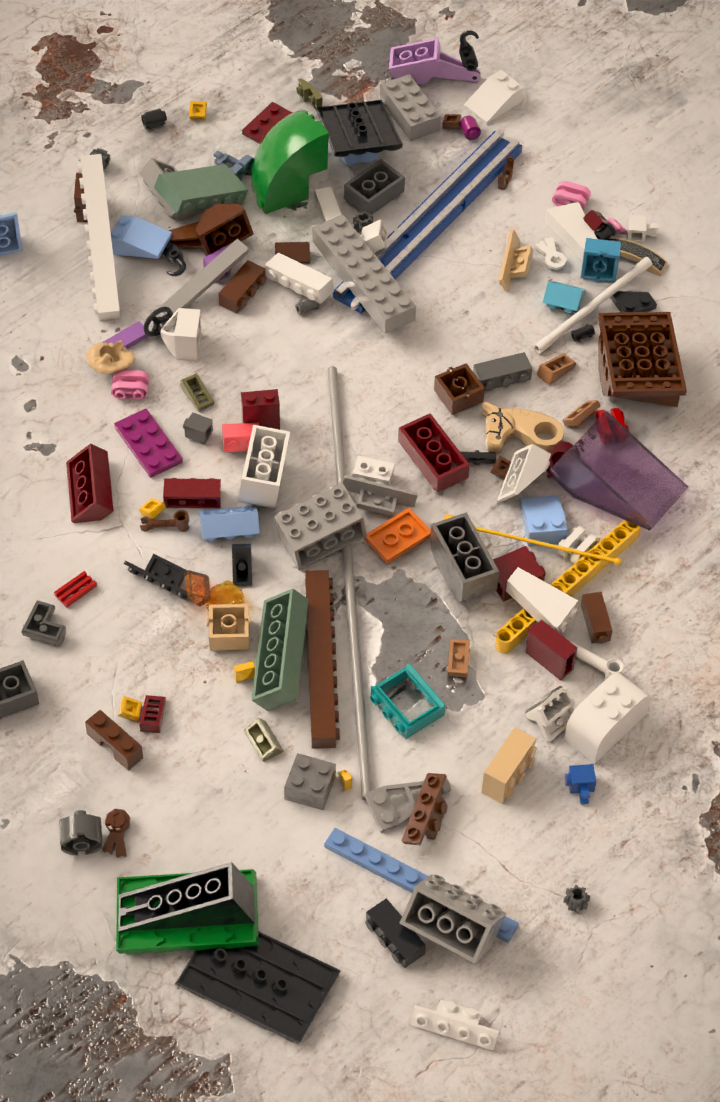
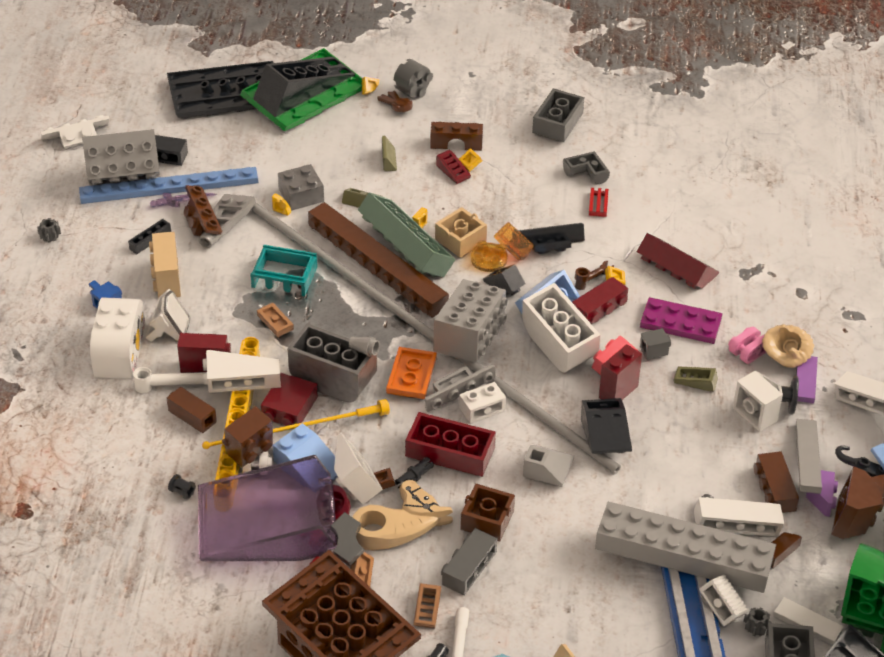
camera: 140 degrees right, 10 degrees down
none -> black piece [128,219,171,254]
none -> clear purple piece [150,193,217,207]
none -> black bush [168,474,196,499]
none -> reddish brown brick [222,406,273,468]
none -> dark grey tile [331,512,364,566]
none -> light grey cone [349,336,380,357]
none -> yellow tile [362,77,380,95]
none -> olive slope [382,135,397,171]
none -> light grey slope [523,445,574,487]
none -> black slope [581,398,632,454]

